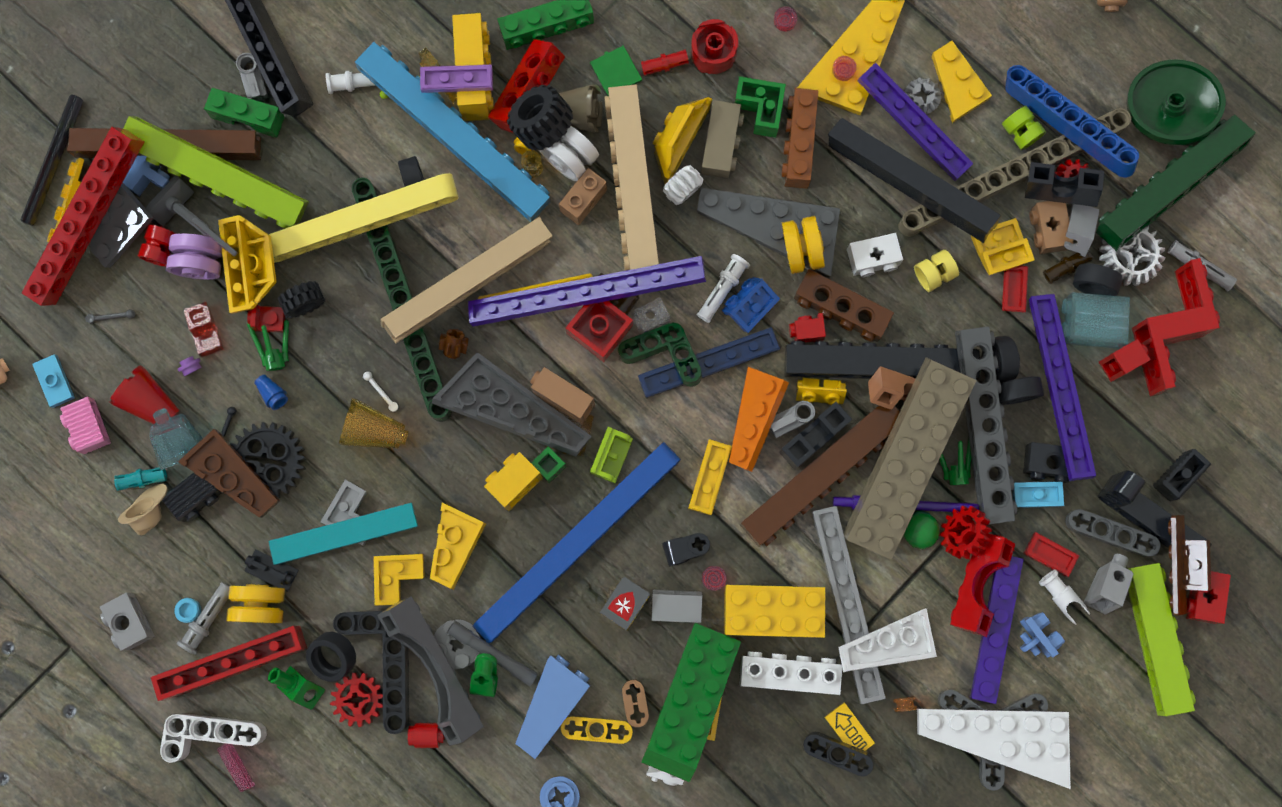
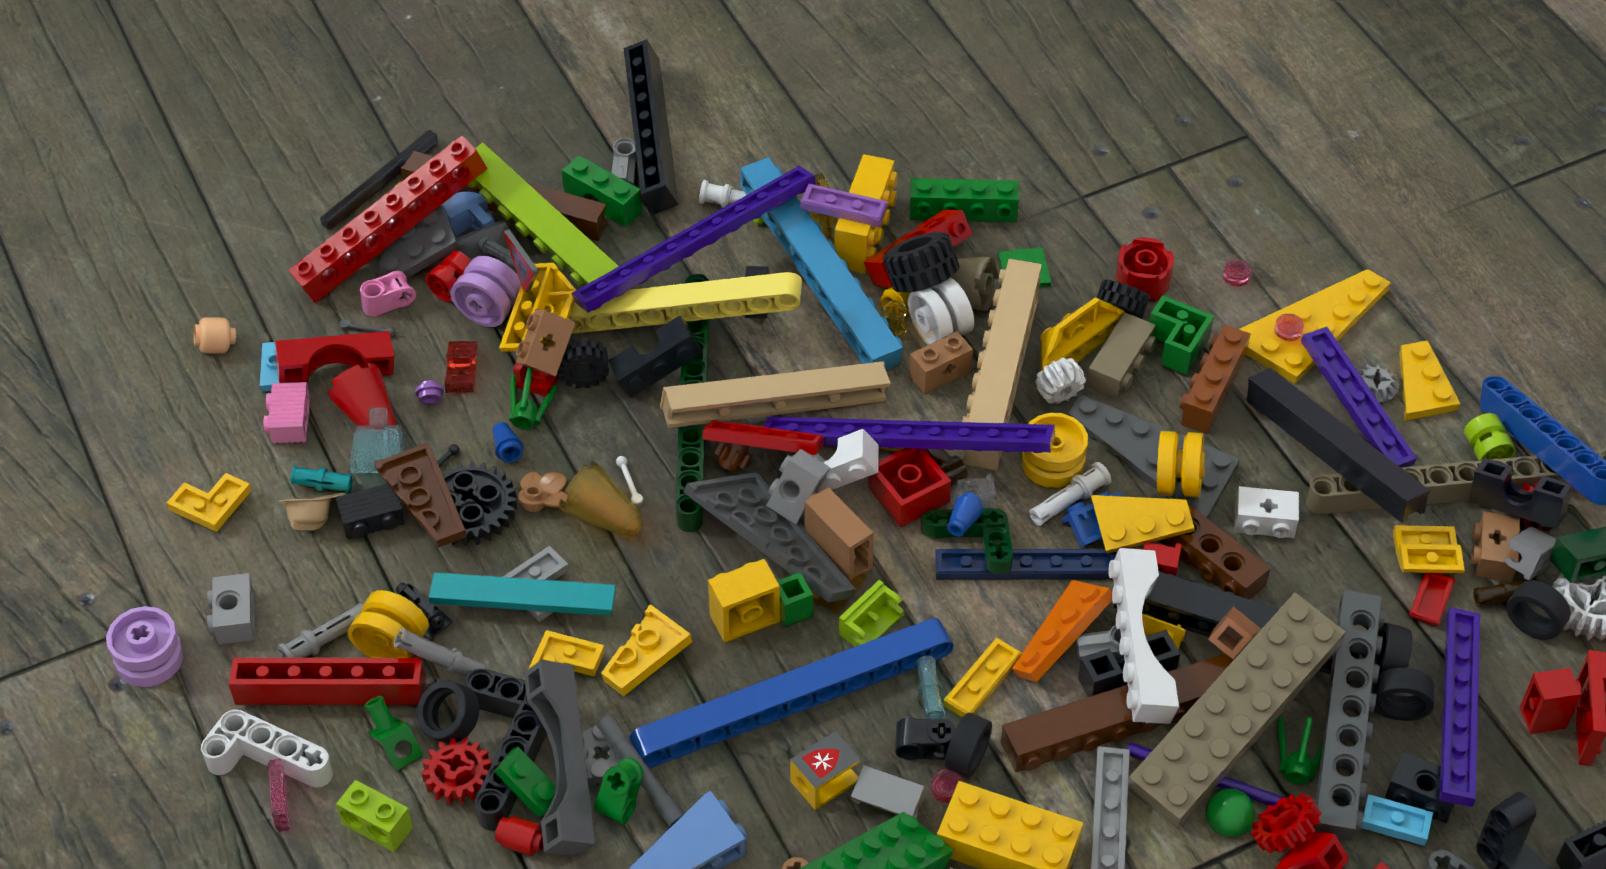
camera: 20 degrees right, 30 degrees down
medium azure tile [174,598,201,623] -> none
red pin [641,49,689,76] -> none
light yellow wheel [914,249,959,292] -> none
clear light blue brick [1062,292,1130,349] -> none
none -> lavender wheel [106,606,184,687]
none -> yellow plate [166,473,252,532]
none -> red arch [275,331,395,383]
none -> lime brick [336,780,413,852]
none -> bright pink piece [360,271,416,317]
none -> light grey pin [394,628,485,677]
none -> green plate [494,747,555,817]
none -> medium nougat brick [516,309,575,376]
none -> medium nougat plate [518,471,571,512]
none -> dark purple plate [571,166,816,312]
none -> black arch [608,316,703,398]
none -> red tile [703,420,824,455]
none -> light grey brick [766,449,831,524]
none -> white arch [791,429,879,493]
none -> clear light blue pin [916,656,945,719]
none -> black tyre [945,713,992,778]
none -> blue cone [947,492,983,537]
none -> yellow wheel [1021,413,1088,488]
none -> yellow wing [1091,495,1195,554]
none -> black tyre [1096,280,1150,319]
none -> white arch [1109,548,1179,724]

